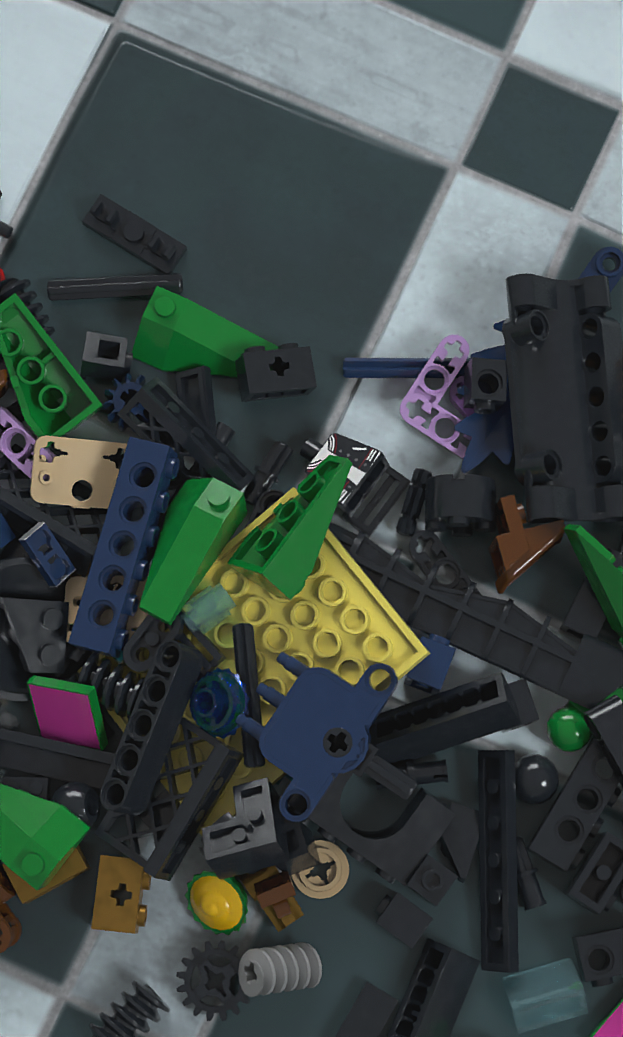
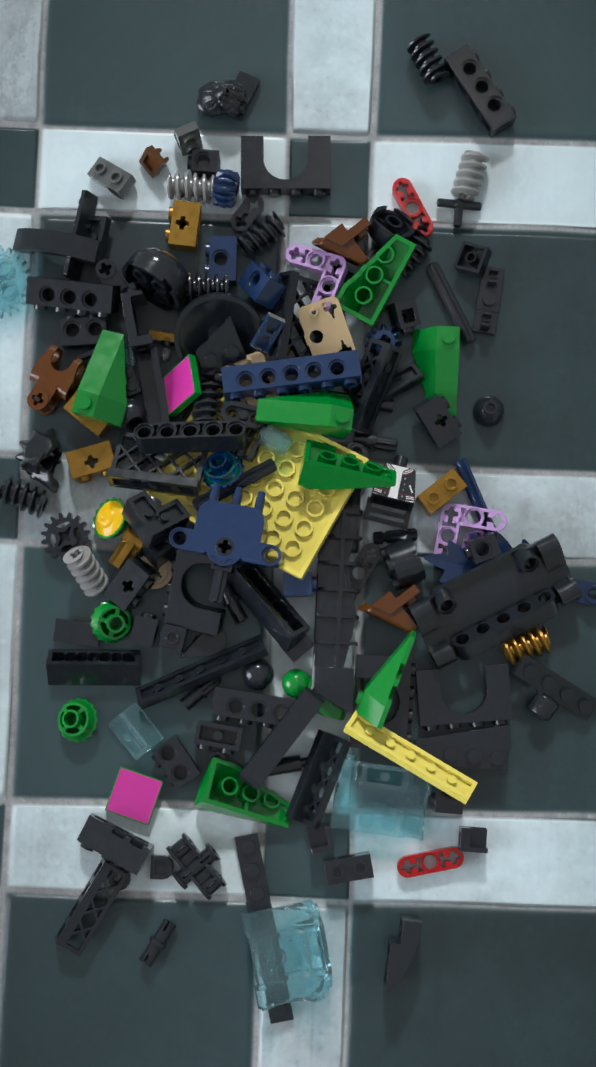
camera: 65 degrees right, 5 degrees up
reddish brown tile [254,870,296,919] -> none
none -> black head [15,428,62,493]
none -> green piece [90,599,134,643]
none -> black brick [104,556,158,611]
none -> pearl gold brick [415,468,467,517]
none -> black piece [453,241,492,278]
none -> black brick [473,395,504,427]

